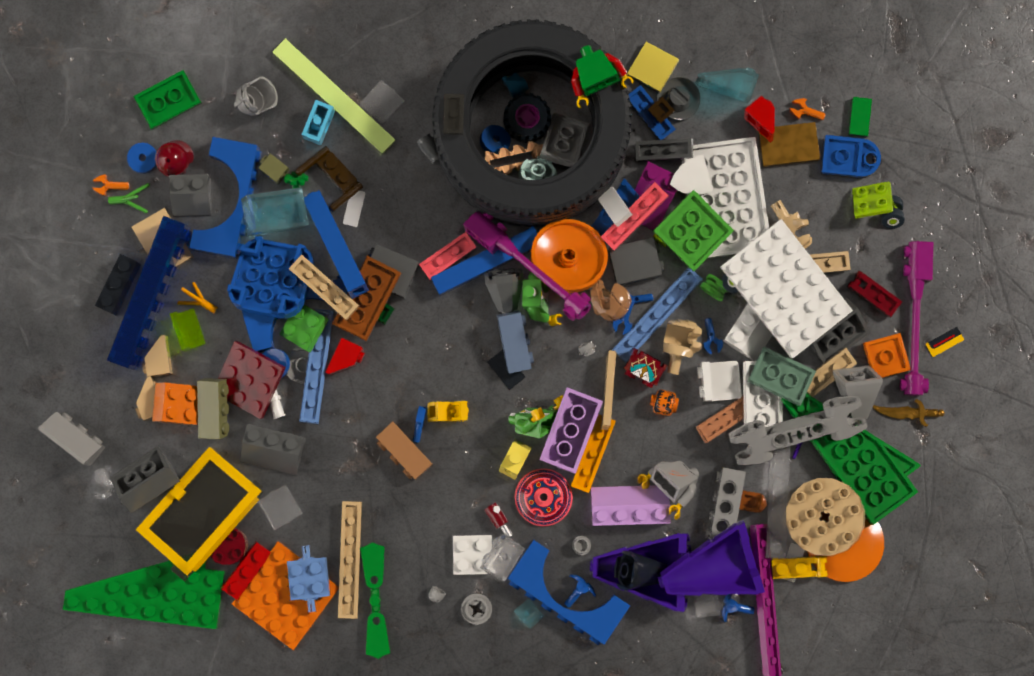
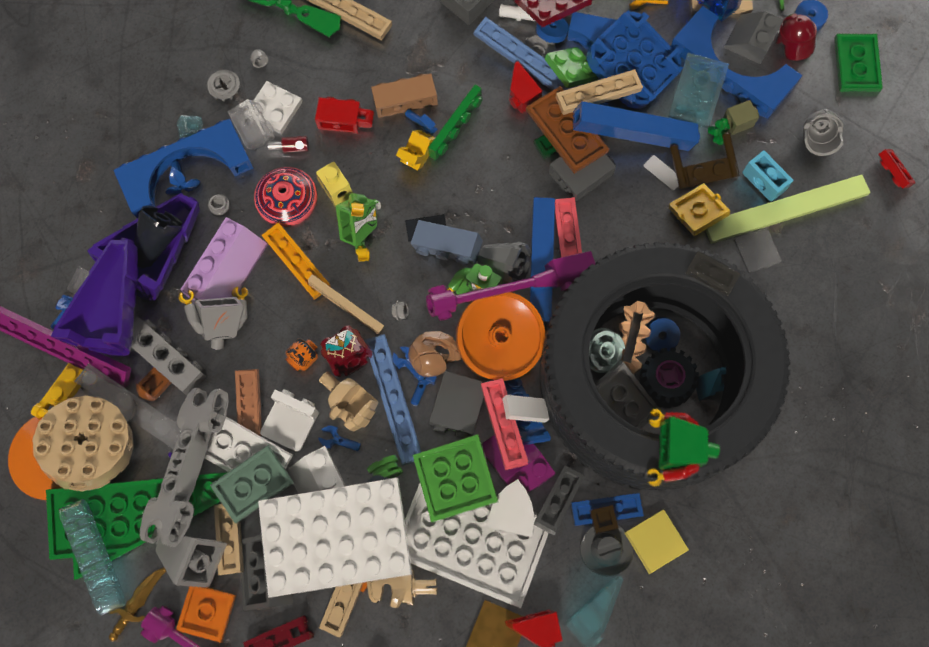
camera: 120 degrees right, 10 degrees down
lavender slope [539,387,603,474] -> none
none -> clear light blue beam [59,499,126,615]
none -> red brick [315,97,374,133]
none -> green plate [428,84,483,160]
none -> yellow plate [669,183,730,236]
none -> red plate [878,149,916,189]

